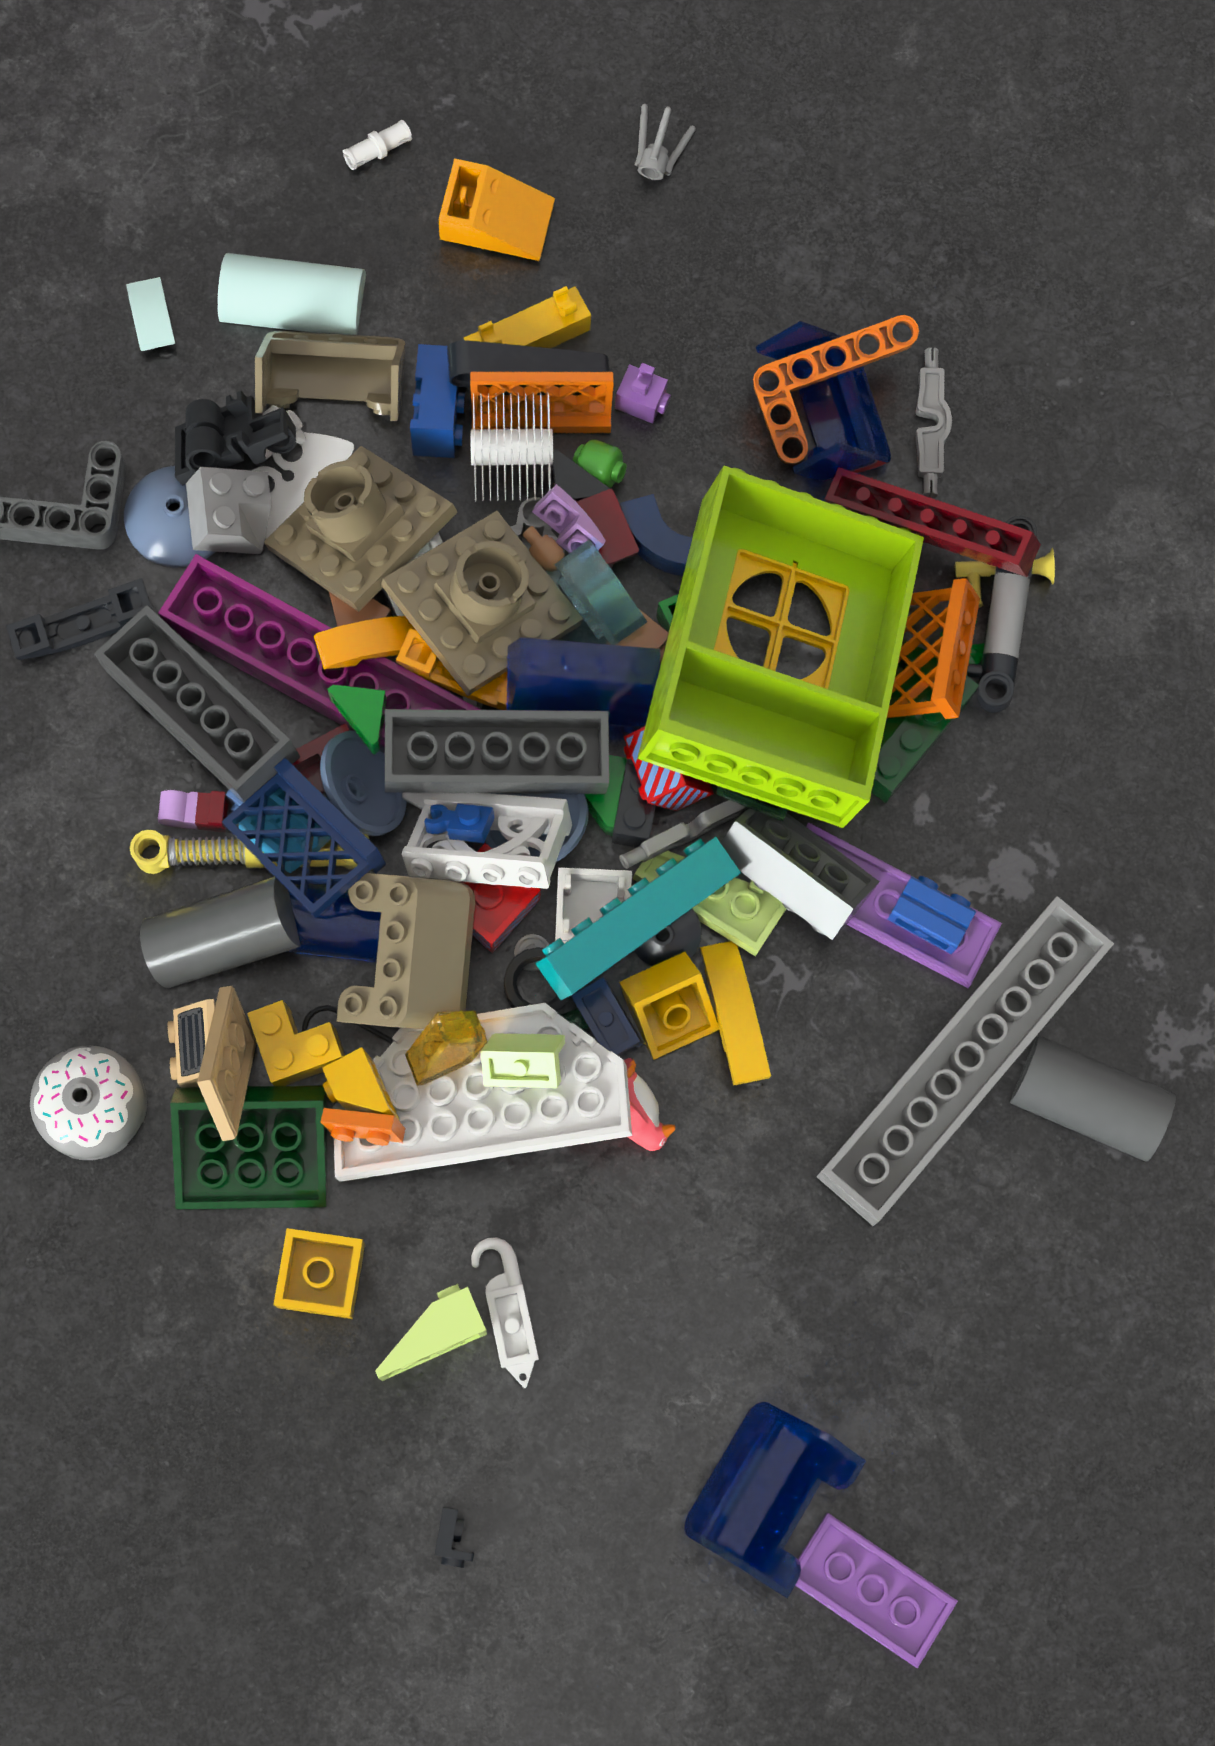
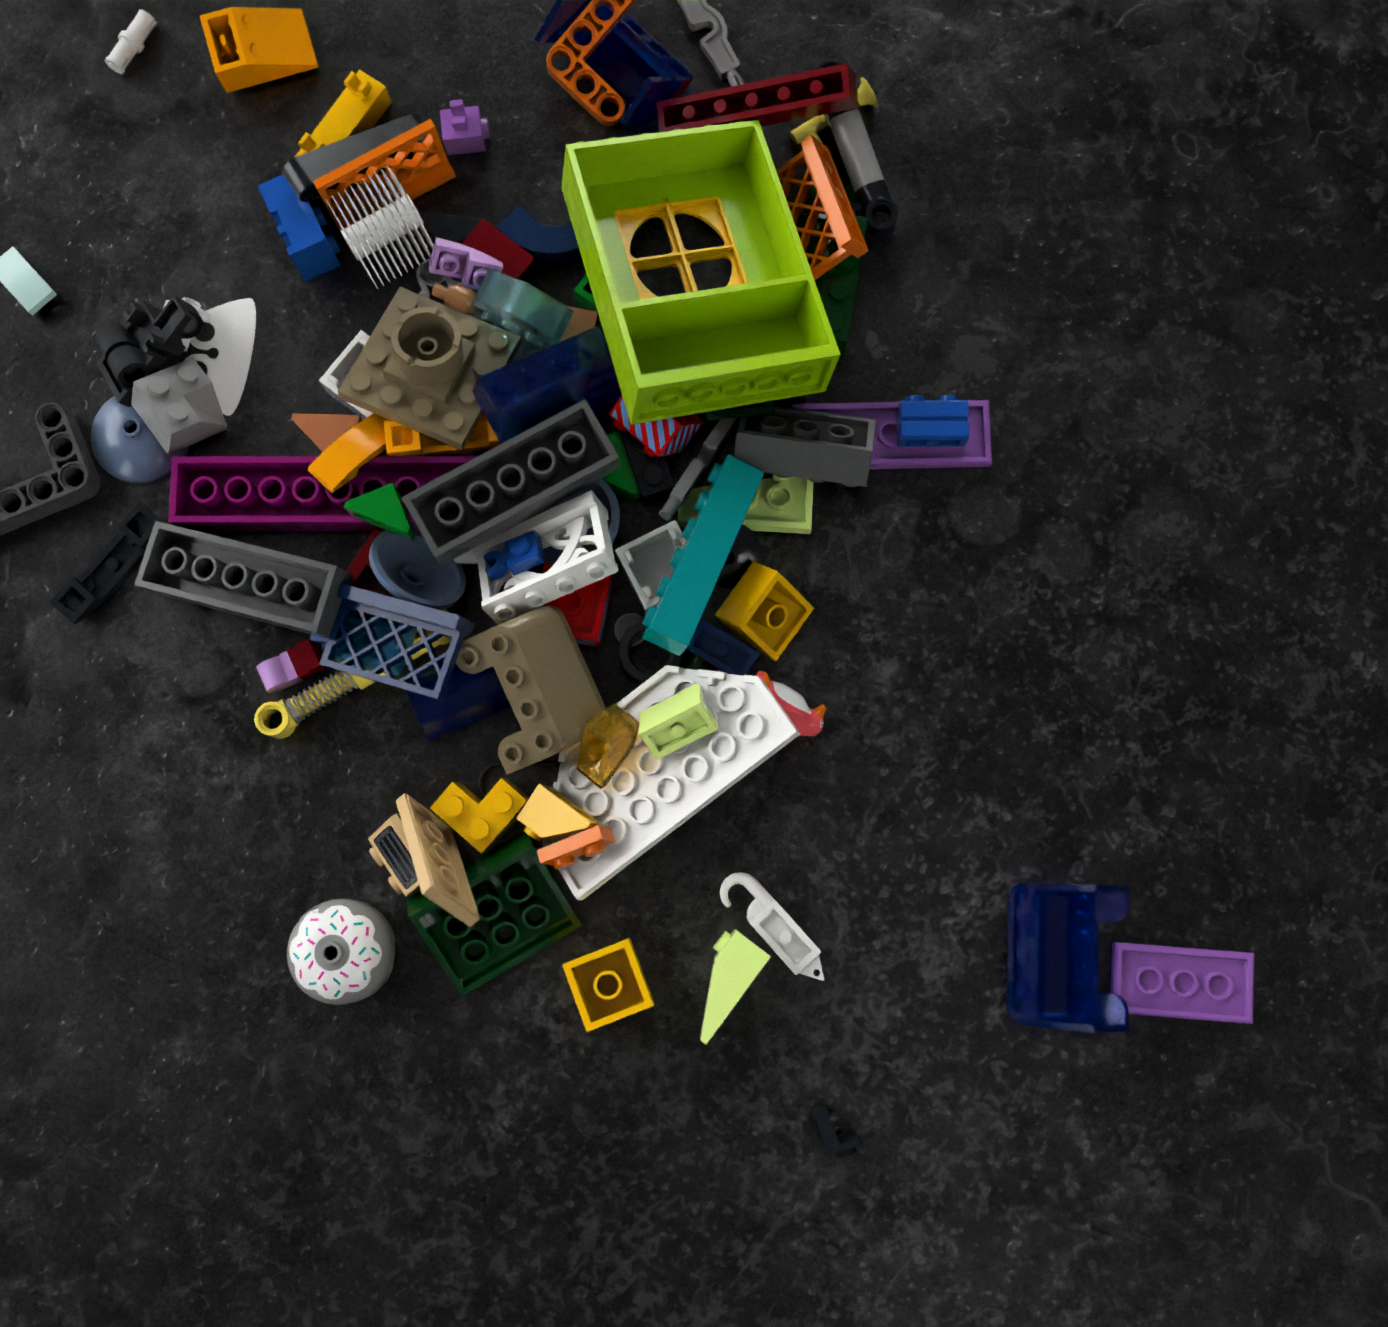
camera: 20 degrees left, 5 degrees up
dark grey brick [140,877,301,988] -> none
light aqua brick [218,253,366,335] -> none
dark tan windscreen [255,331,405,421] -> none
dark tan piece [264,446,458,612] -> none
bright green head [572,439,627,488] -> none
yellow slope [700,941,771,1085] -> none
light grey brick [816,896,1114,1226] -> none
dark grey brick [1010,1035,1176,1162] -> none

